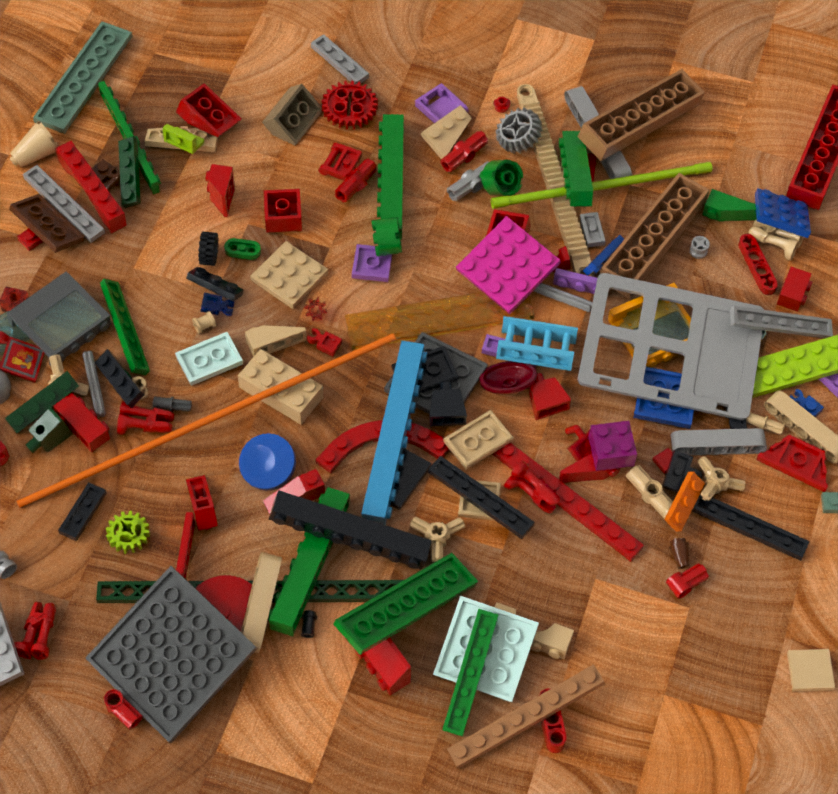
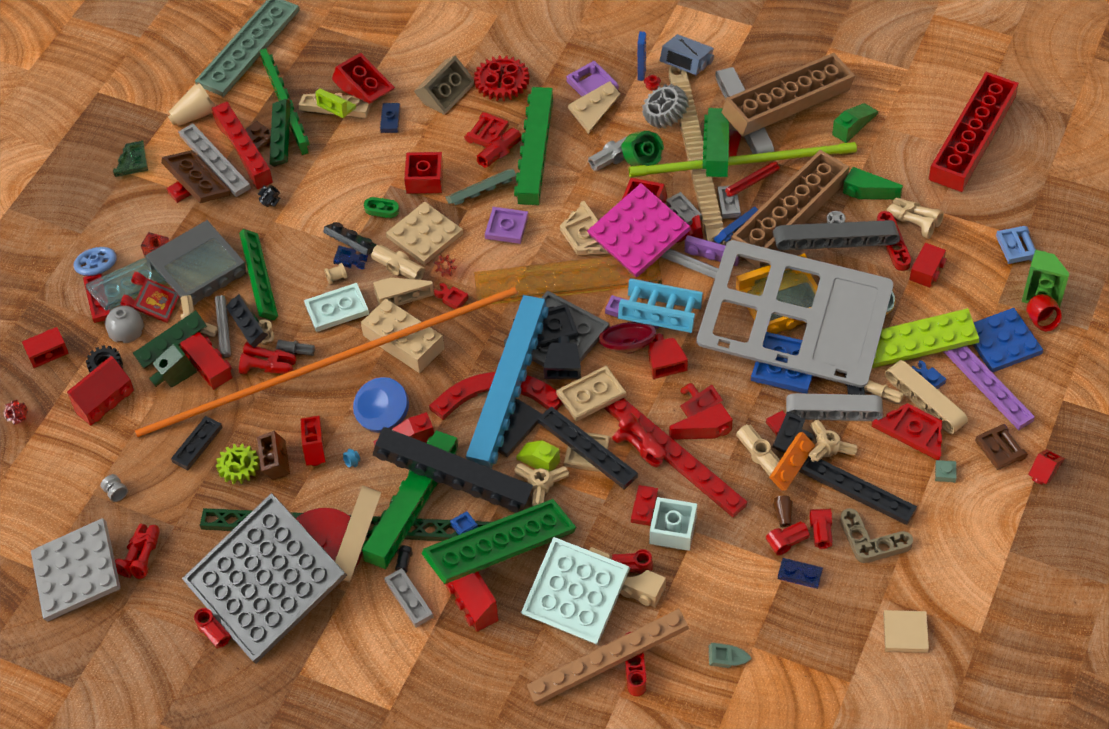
camera: 10 degrees right, 5 degrees down
red tile [176,512,195,579] -> none
black tyre [198,231,219,266] -> none
red slope [205,164,235,217] -> none
light grey plate [311,34,369,84] -> none
green brick [371,217,402,257] -> none
red piece [440,131,488,172] -> none
green plate [442,609,499,737] -> none
magenta brick [588,421,637,471] -> none
light grey plate [730,306,833,338] -> none
blue plate [755,188,811,238] -> none
none -> reddish brown brick [257,431,290,480]
none -> black gear [258,185,281,207]
none -> dark azure plate [343,449,360,467]
none -> tan piece [371,245,425,280]
none -> dark blue plate [380,103,400,133]
none -> light grey plate [384,568,434,628]
none -> sand green plate [446,169,516,205]
none -> blue tile [450,511,478,535]
none -> lime slope [516,440,560,472]
none -> tan wing [560,201,610,255]
none -> red piece [612,549,653,574]
none -> red plate [631,485,658,526]
none -> blue tile [637,31,646,81]
none -> light aqua brick [650,497,697,551]
none -> sand blue brick [660,34,714,75]
none -> light grey hinge [666,192,702,225]
none -> sand green plate [708,643,751,668]
none -> red axle [725,162,780,197]
none -> dark grey beam [773,220,900,250]
none -> clear blue plate [777,558,823,589]
none -> red piece [809,509,833,549]
none -> green slope [832,103,878,143]
none -> dark tan beam [840,508,913,563]

